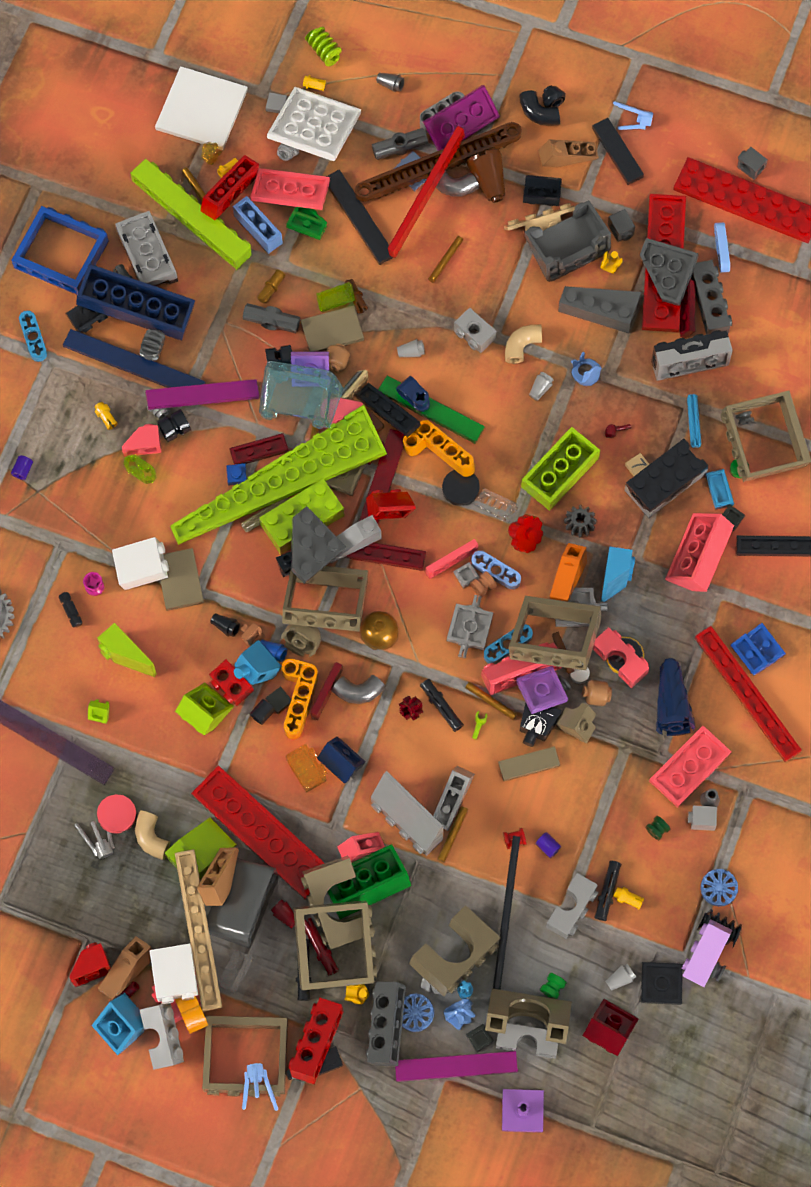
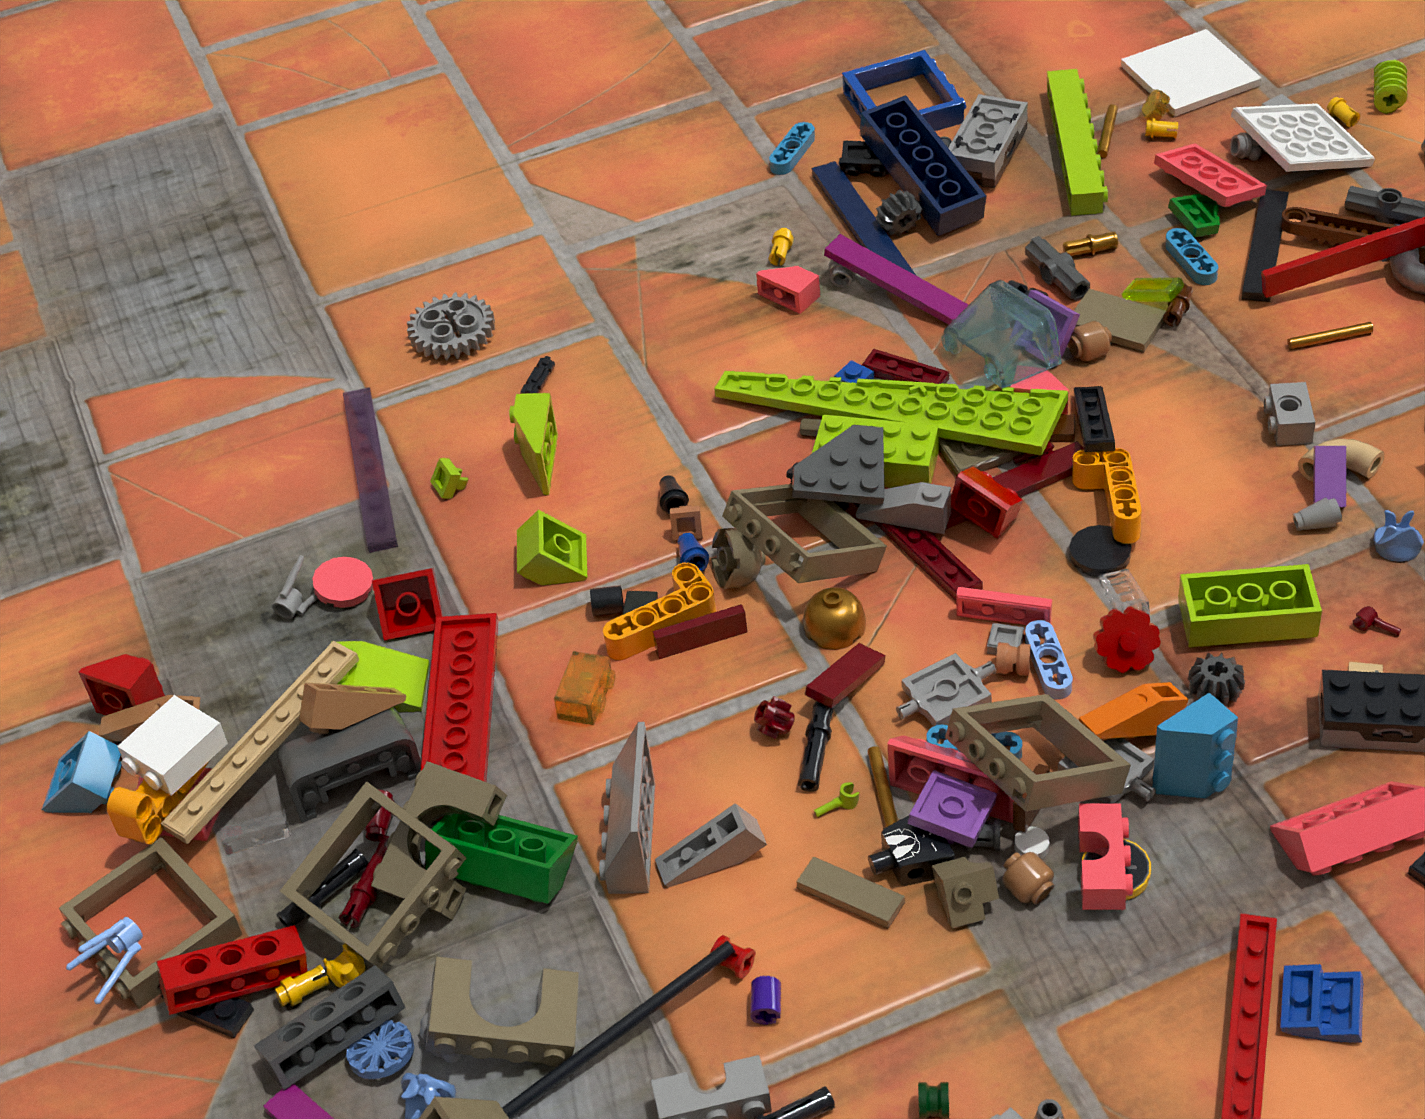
camera: 50 degrees right, 25 degrees down
dark purple piece [11,455,33,480] -> none
dark pink wheel [83,572,104,596] -> none
white brick [112,537,169,590] -> none
clear neon green beam [124,454,156,484] -> none
tan cylinder [135,810,170,860] -> none
light grey arch [140,1003,184,1070] -> none
black wheel [157,409,191,442] -> none
dark tan tile [160,548,204,611] -> none
red brick [200,155,259,220] -> none
red brick [209,659,254,706] -> none
medium blue brick [233,196,283,254] -> none
dark azure torso [234,640,282,685] -> none
dark blue panel [317,736,365,783] -> none
flat silver cylinder [331,675,386,704] -> none
tan slope [335,370,368,400] -> none
coral slope [337,832,385,863] -> none
green tile [378,375,485,444] -> none
dark blue piece [396,376,430,412] -> none
light grey cone [397,339,425,358] -> none
pearl gold bar [437,806,468,863] -> none
dark azure axle [457,980,473,999] -> none
coral plate [649,726,732,808] -> none
dark blue cone [656,658,695,736] -> none
none -> yellow animal [274,964,330,1006]
none -> red slope [371,568,443,640]
none -> dark red tile [805,643,886,708]
none -> dark azure beam [1165,228,1218,285]
none -> medium lavender tile [1313,446,1346,507]

